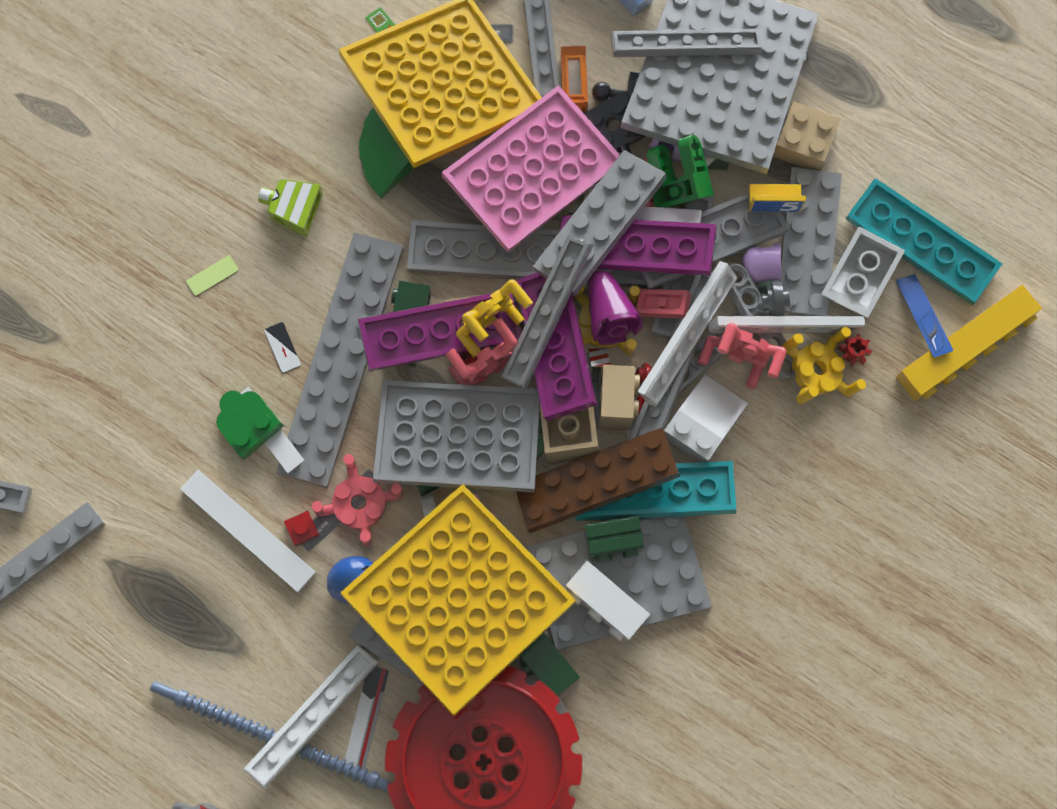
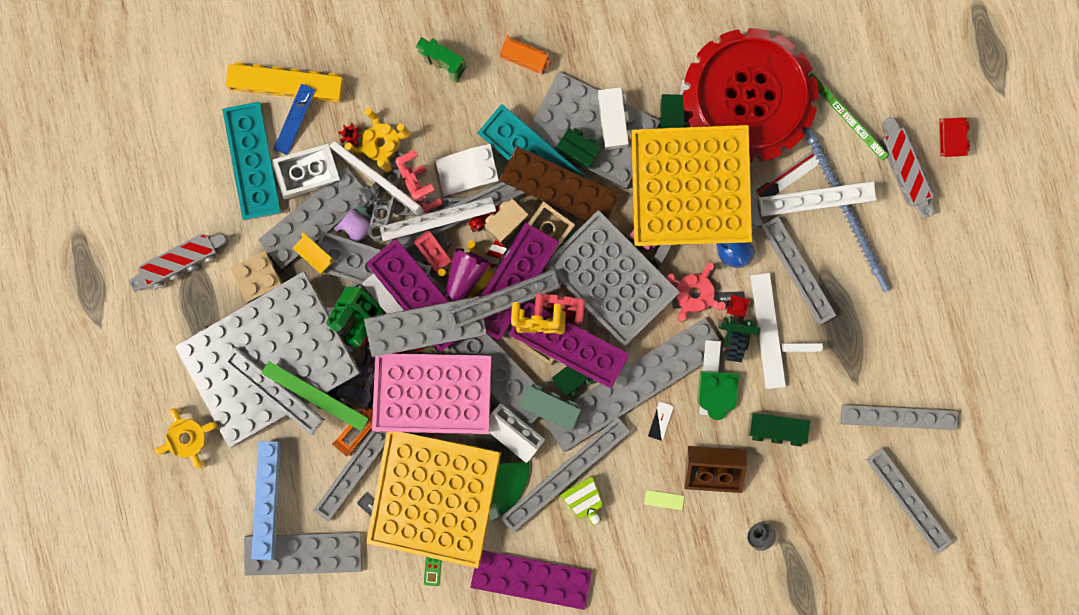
camera: 135 degrees left, 10 degrees up
none -> light grey hinge [129,234,229,292]
none -> bright green sticker [262,361,368,431]
none -> green hips [416,37,466,83]
none -> magenta plate [470,550,592,610]
none -> white brick [489,403,545,463]
none -> orange window [500,34,551,74]
none -> light grey plate [500,417,630,533]
none -> sand green brick [518,384,581,431]
none -> reddish brown slope [684,446,747,493]
none -> plate [718,317,761,363]
none -> dark green brick [747,413,810,447]
none -> dark grey plate [747,522,776,551]
none -> light grey plate [761,217,836,326]
none -> white tile [781,343,823,352]

